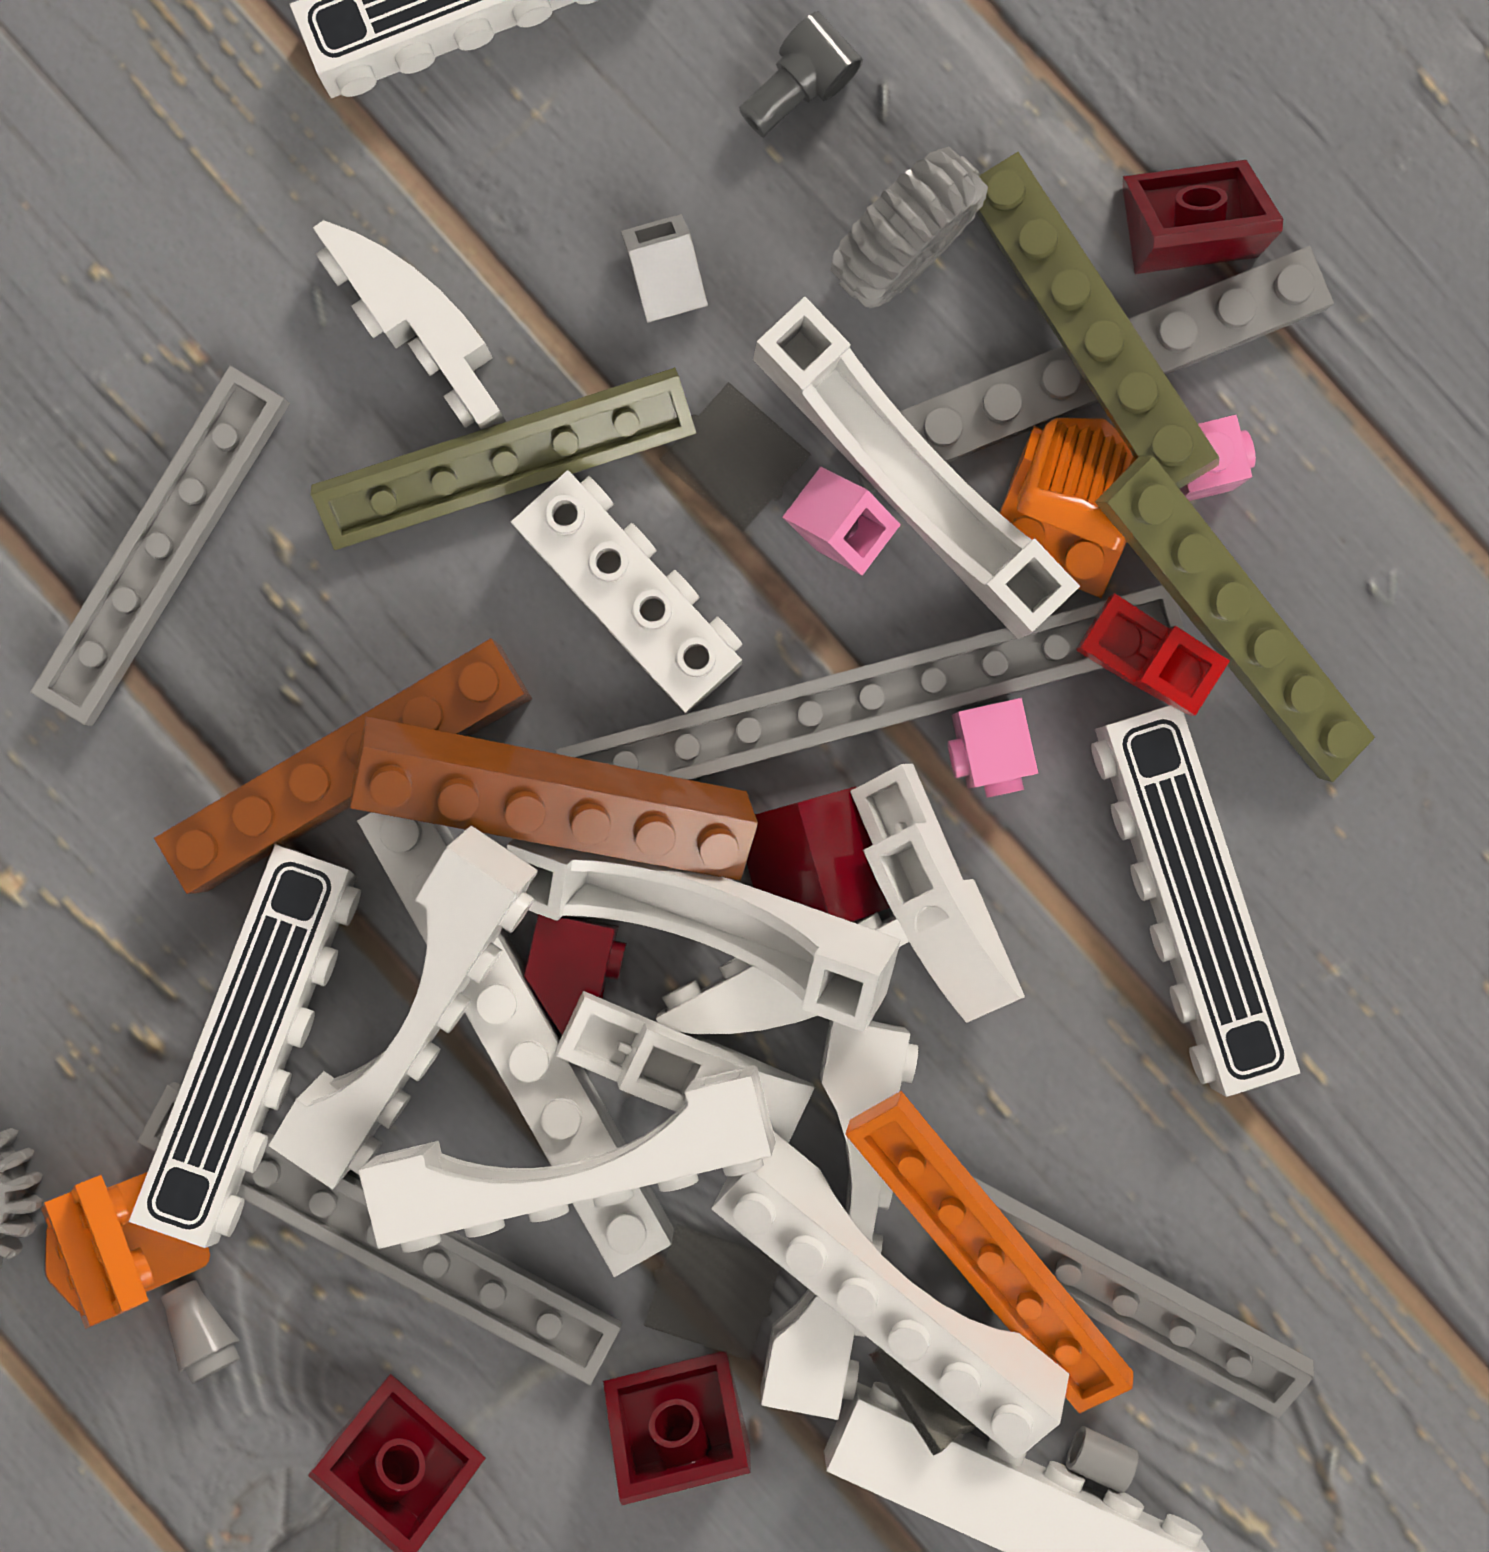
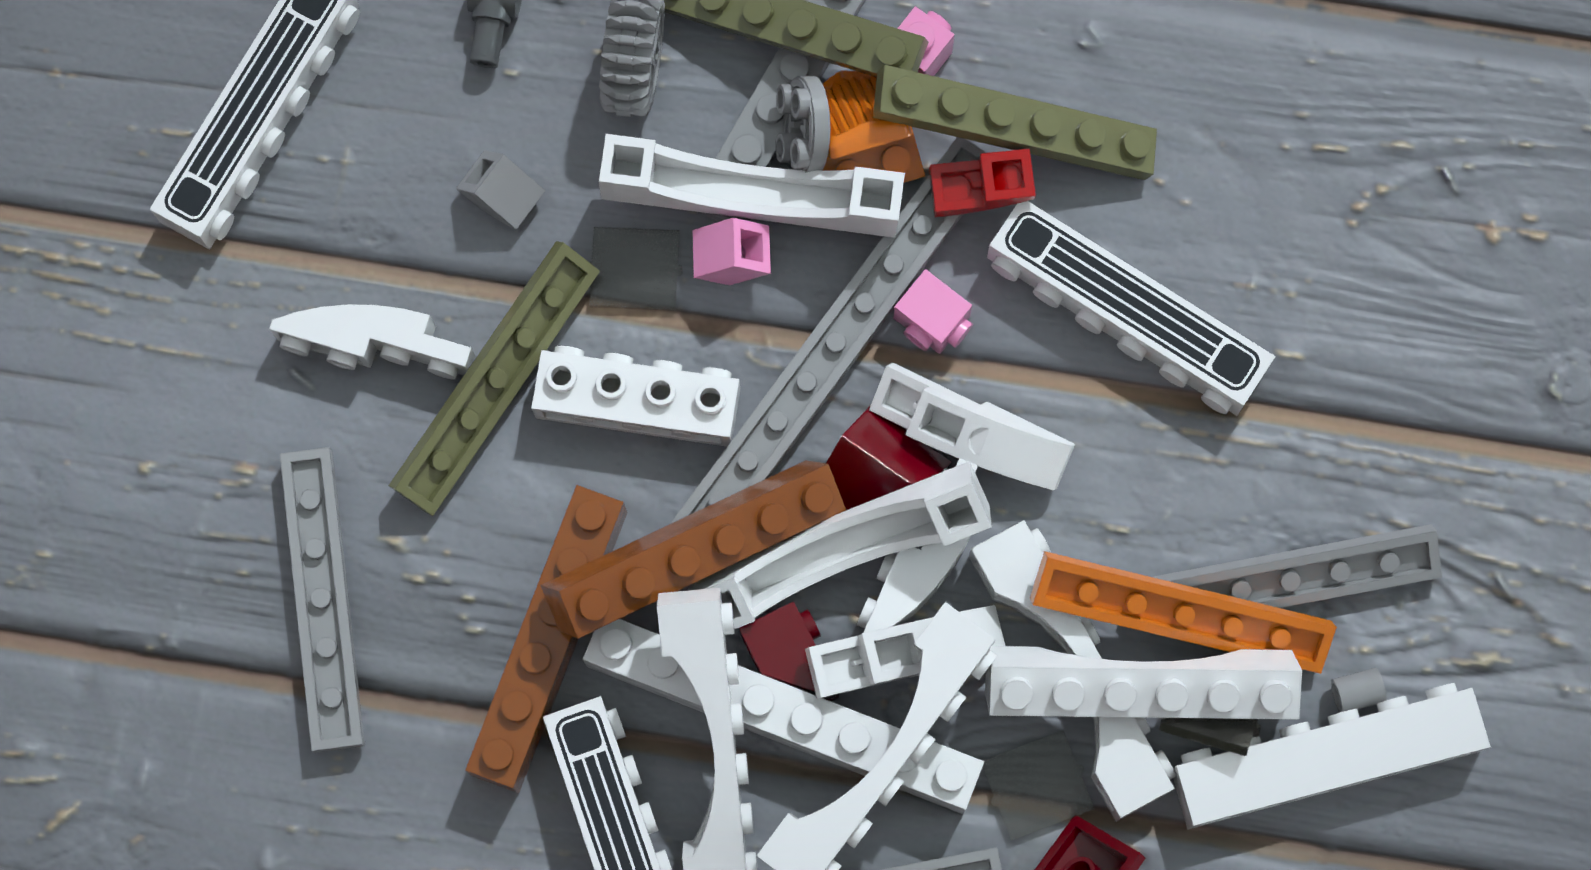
camera: 30 degrees left, 10 degrees down
none -> light grey tile [775,76,831,173]

